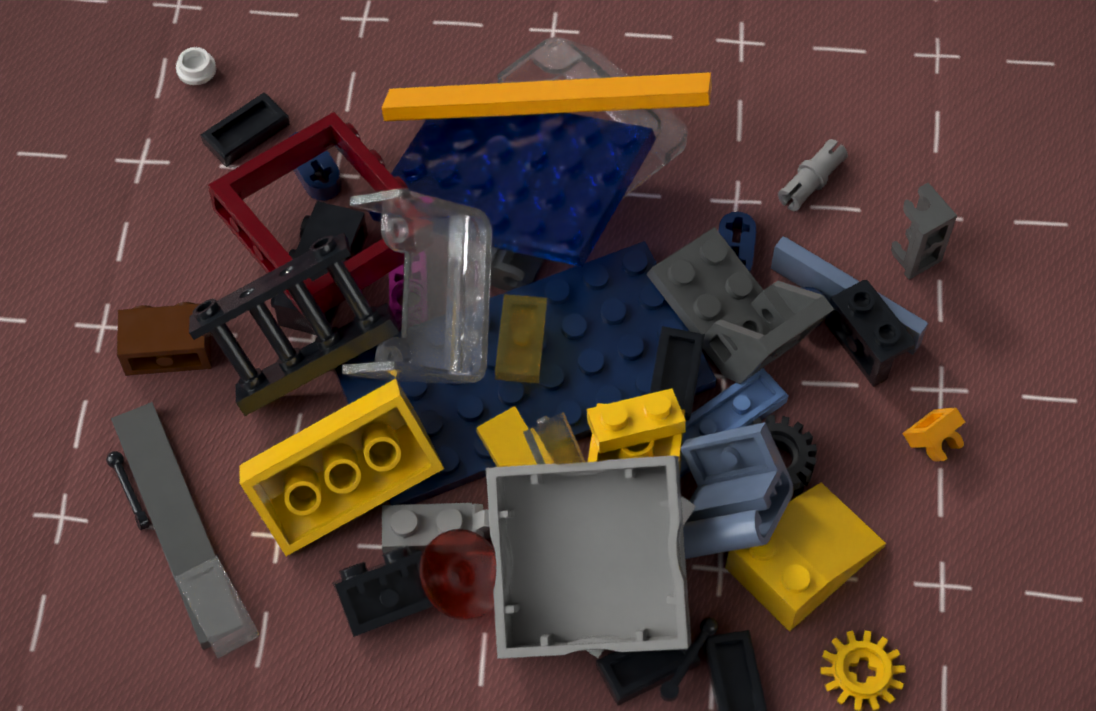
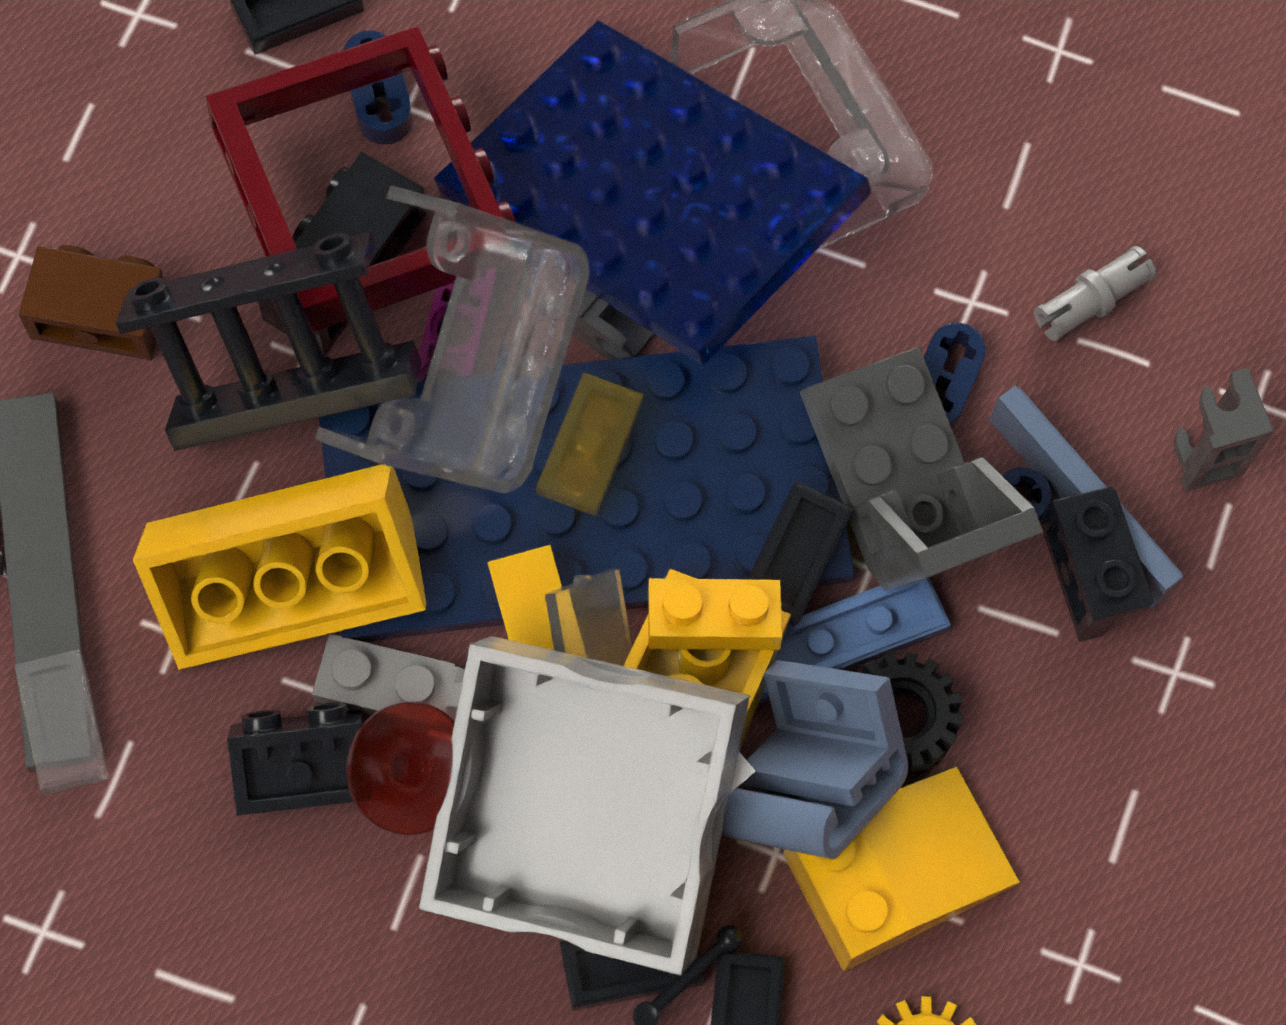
camera: 10 degrees right, 10 degrees up
light orange tile [381,72,712,121] -> none
light orange tile [902,408,966,461] -> none

